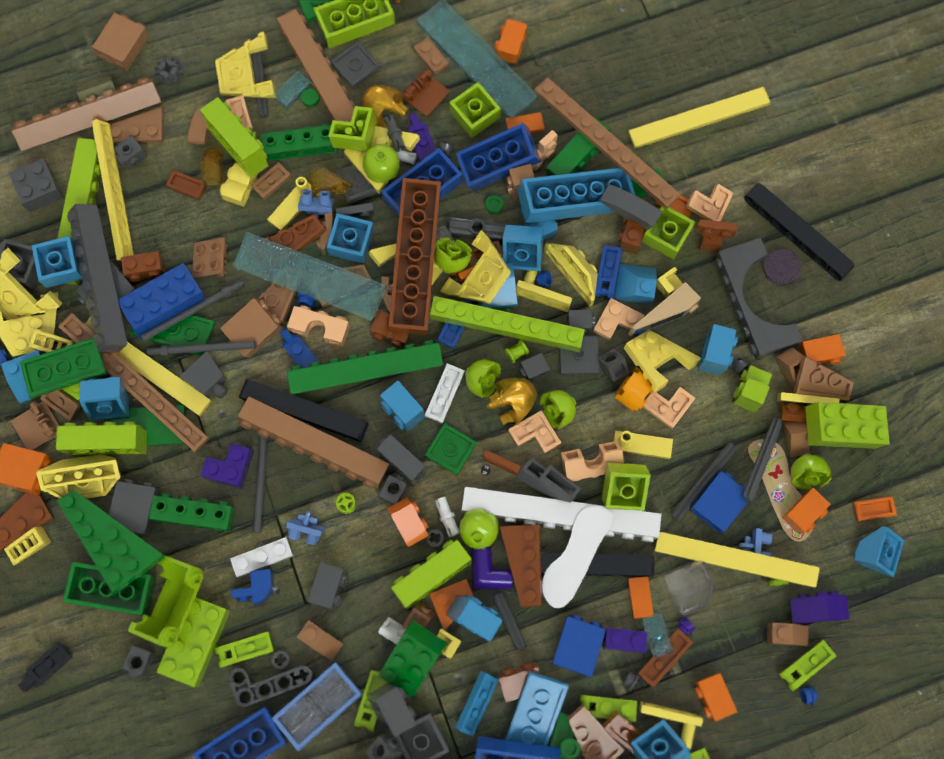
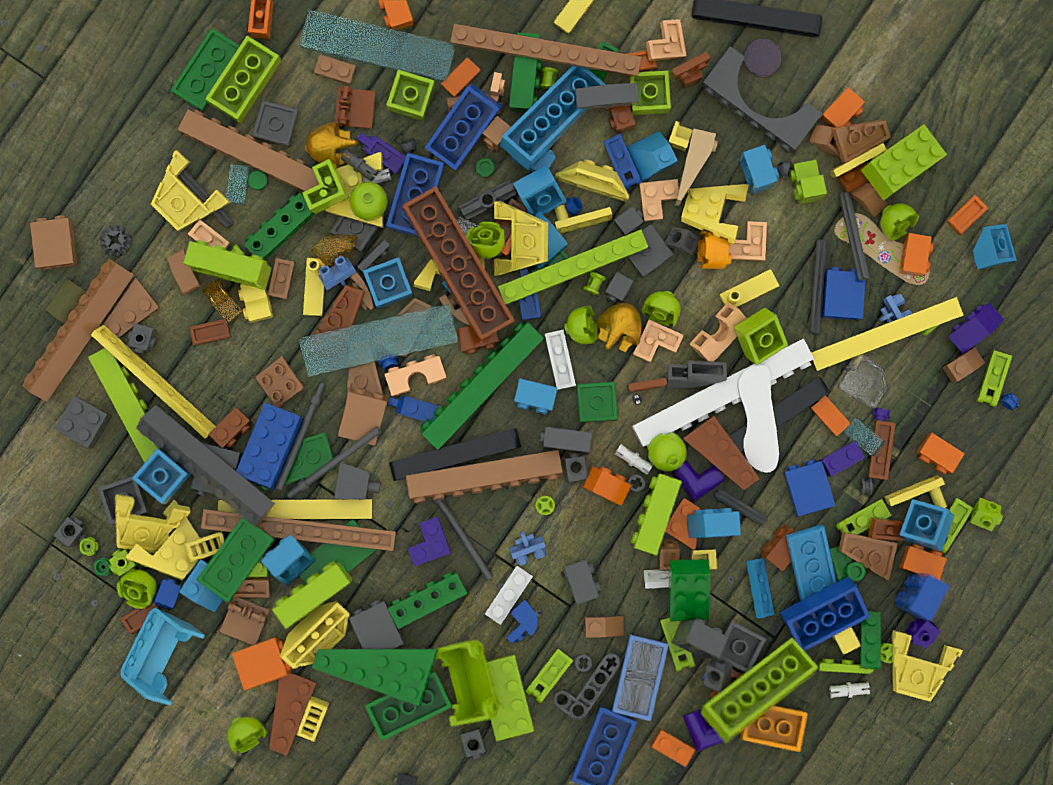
camera: 35 degrees left, 10 degrees up
none -> lime bush [540,67,559,90]

